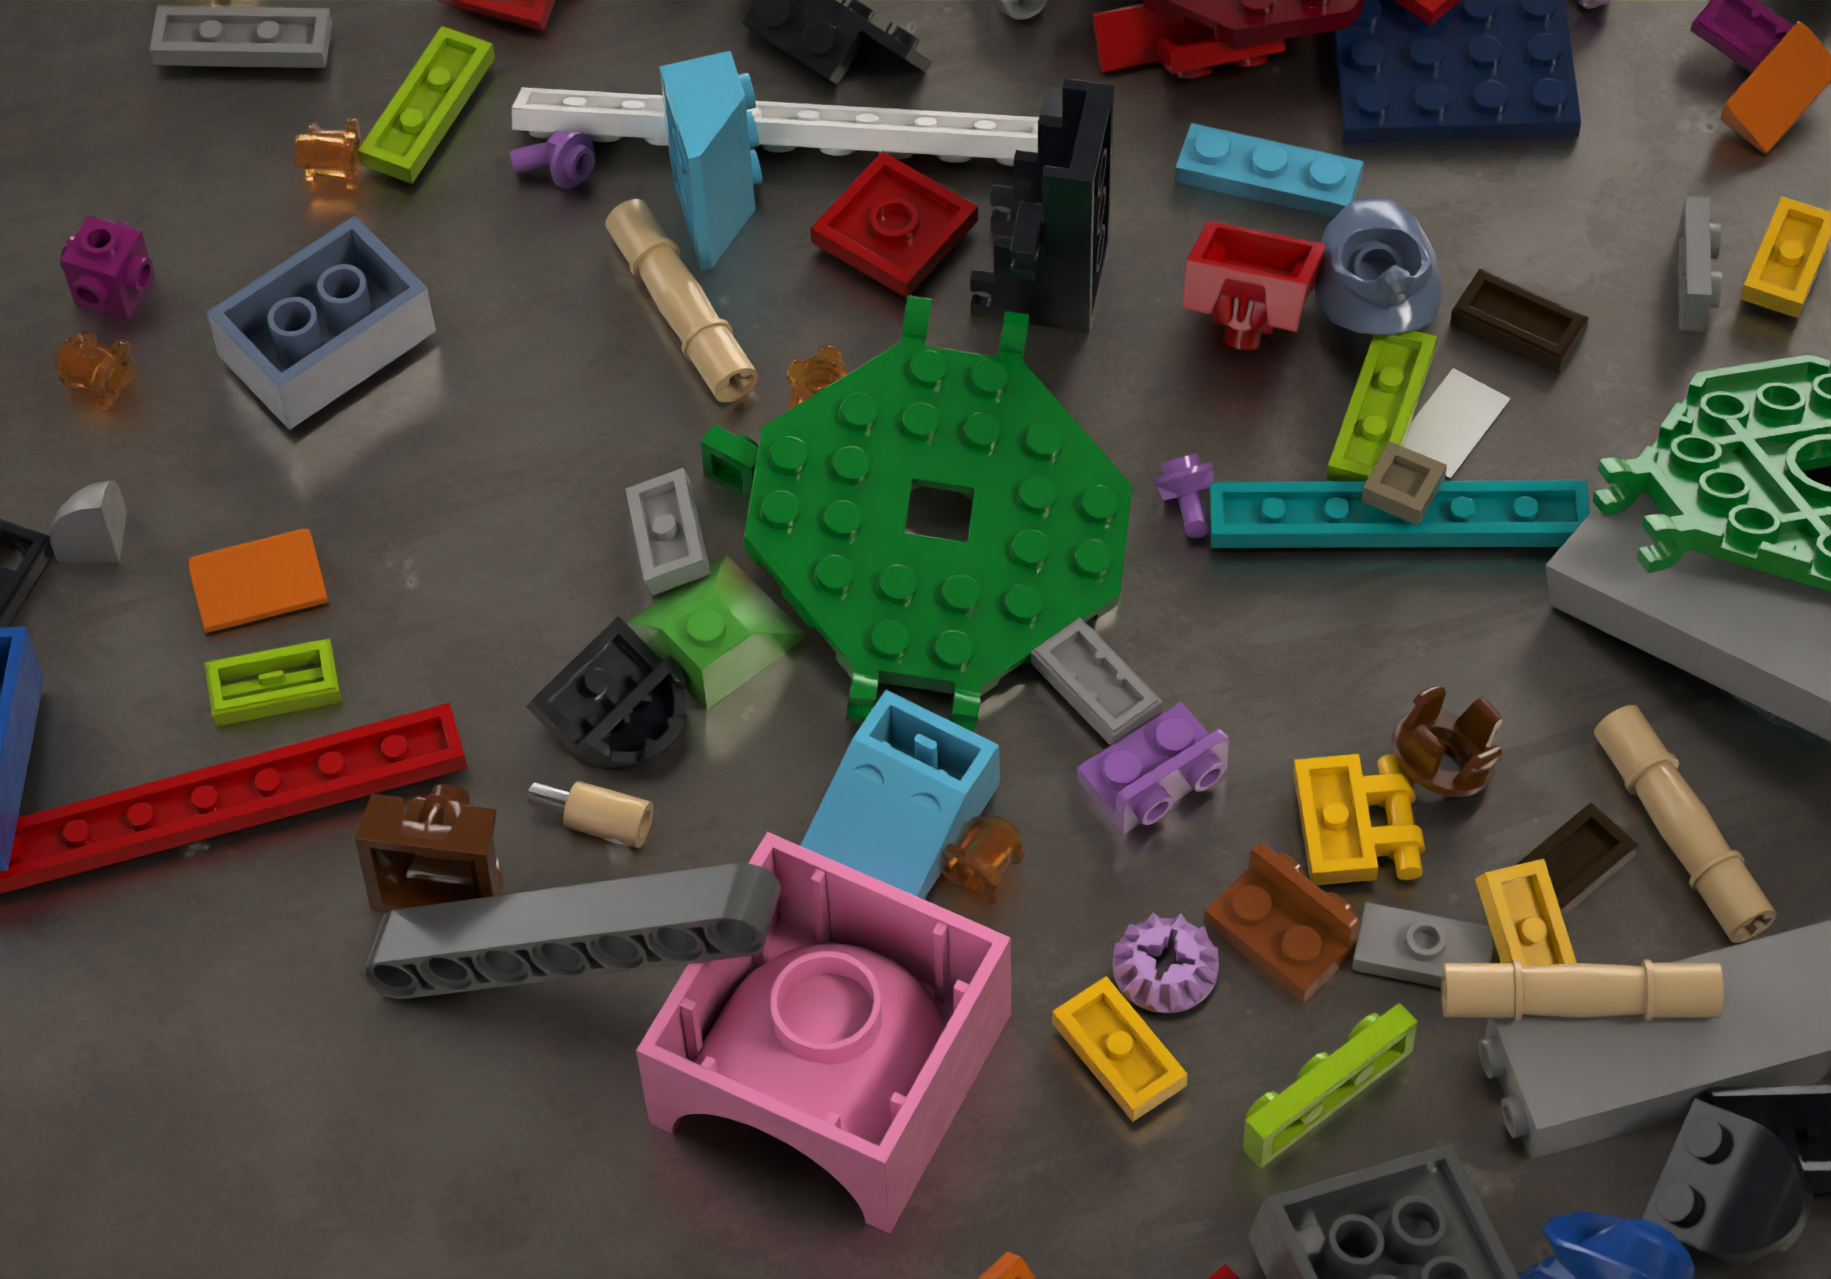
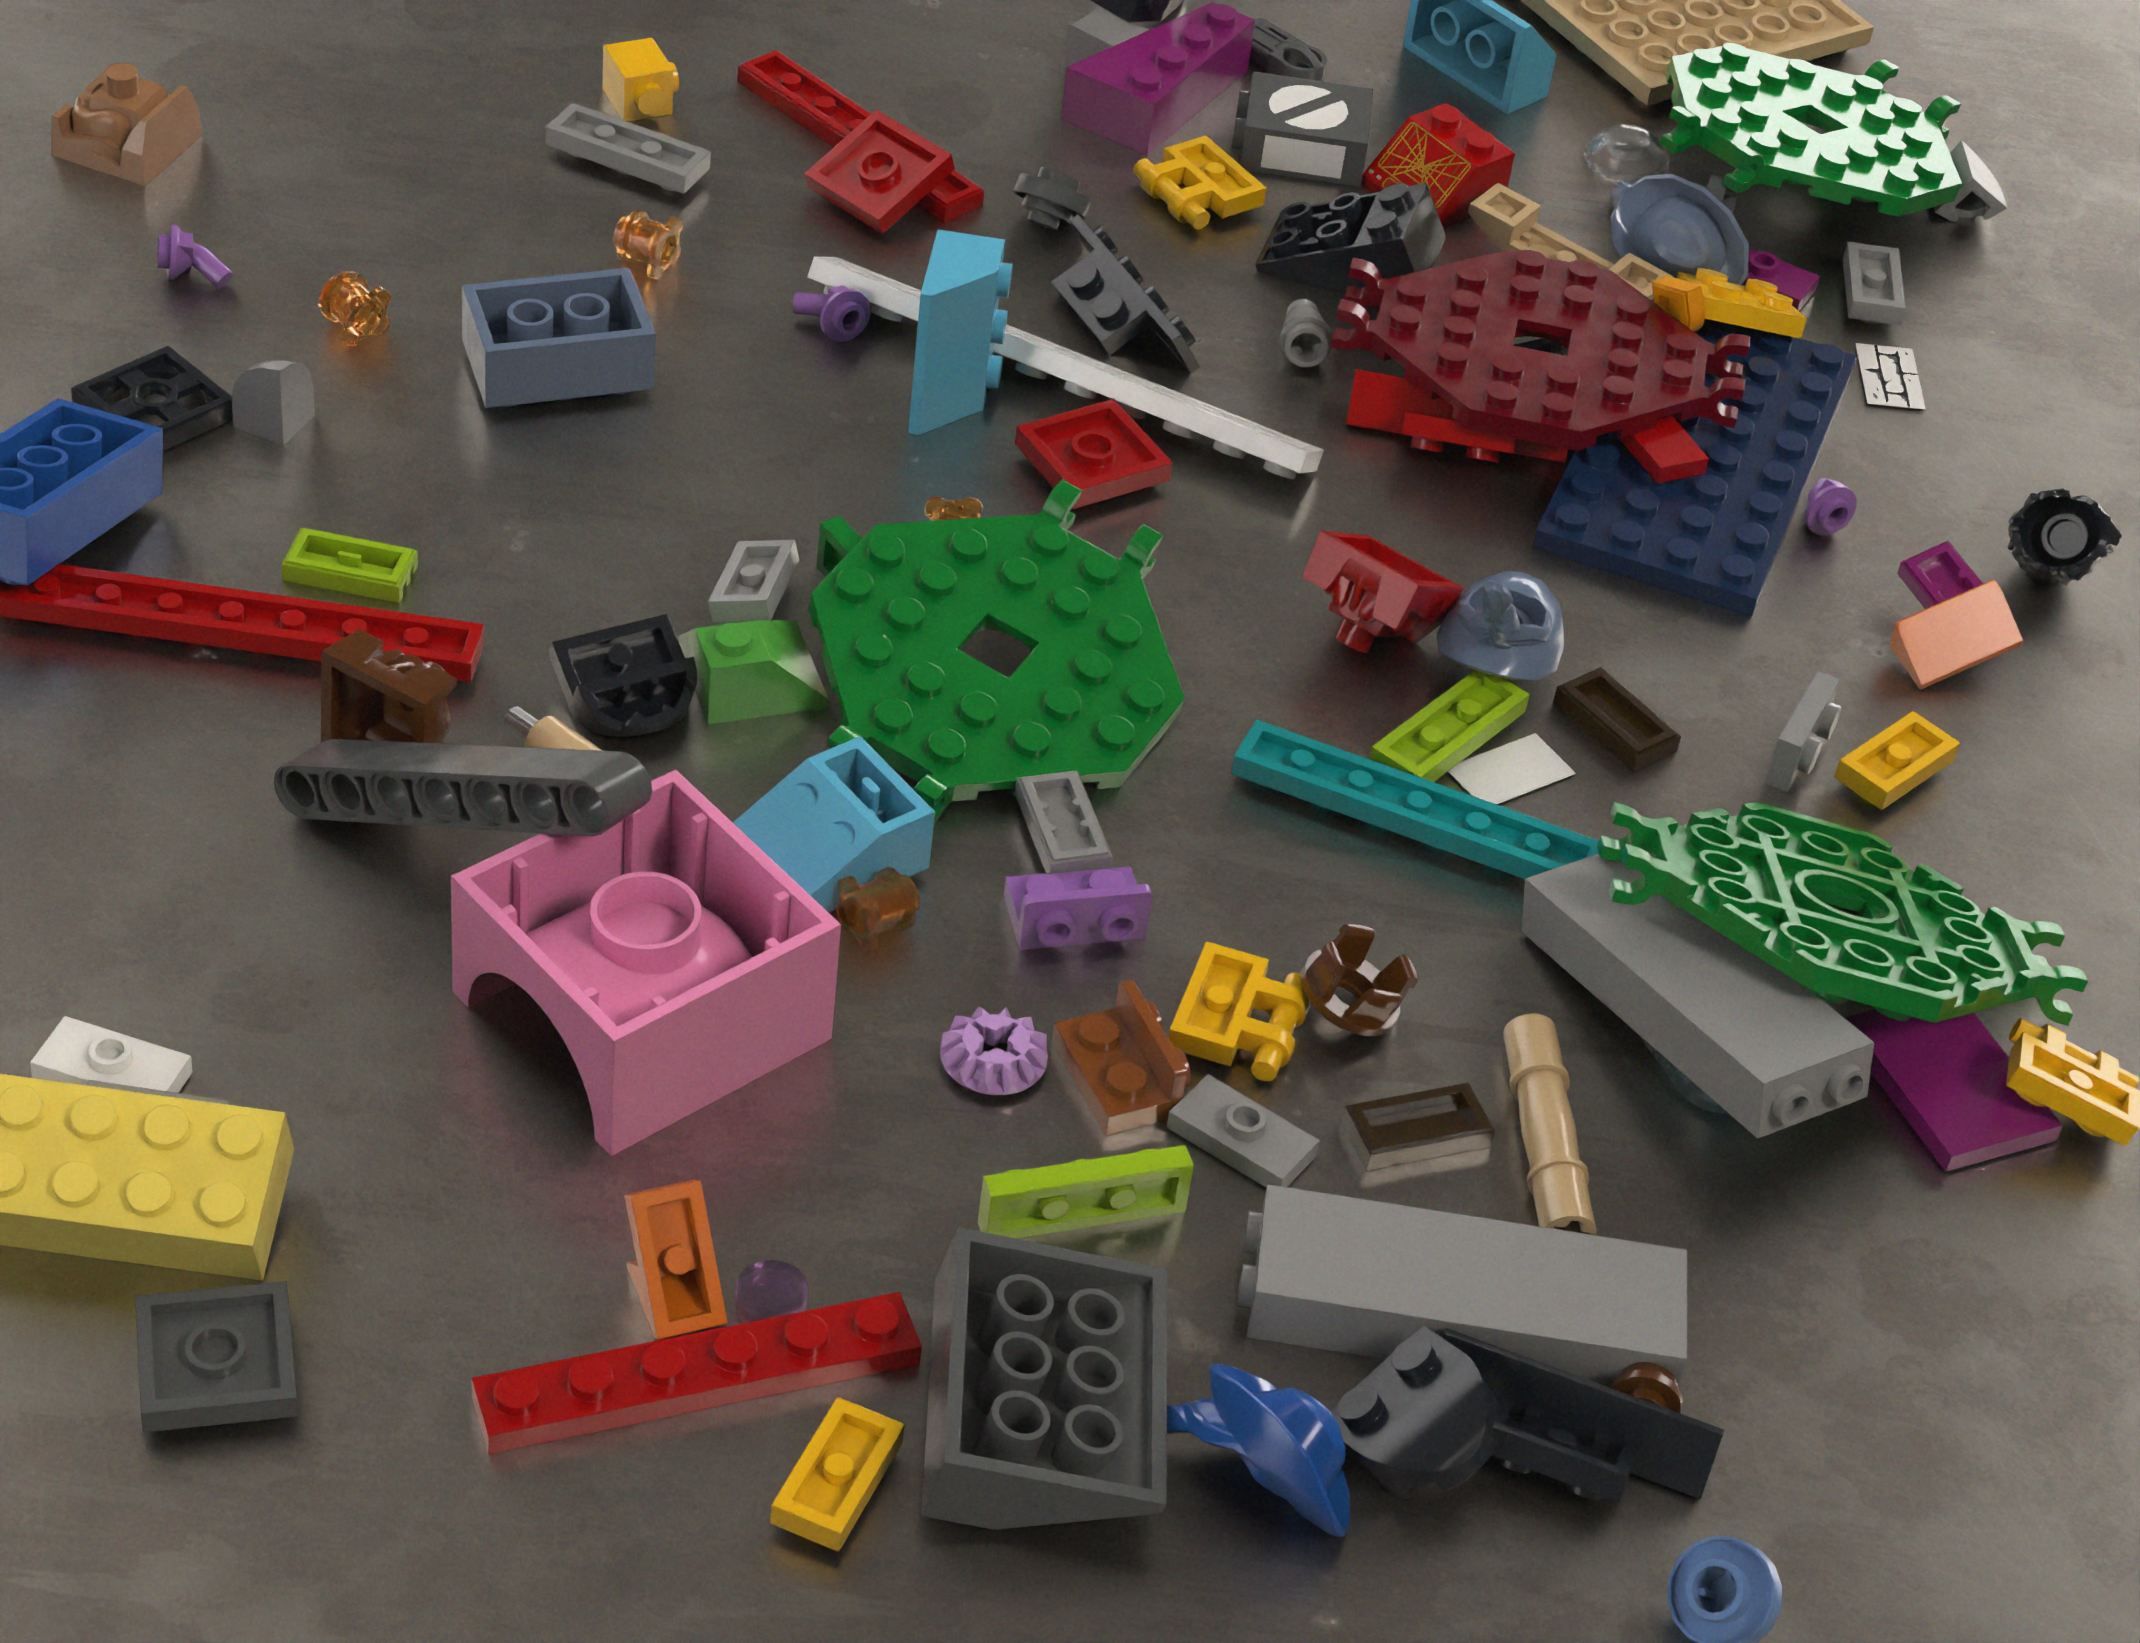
camera: 15 degrees right, 15 degrees down
magenta brick [60,215,154,320] -> none
orange slope [187,528,329,633] -> none
lime plate [358,26,495,184] -> none
tan piece [605,199,758,403] -> none
black piece [970,78,1114,333] -> none
yellow plate [1052,976,1188,1122] -> none
medium lavender plate [1153,453,1215,538] -> none
medium azure plate [1175,123,1363,218] -> none
dark tan plate [1361,441,1447,525] -> none
tan piece [1441,959,1724,1021] -> none
yellow plate [1475,859,1577,966] -> none

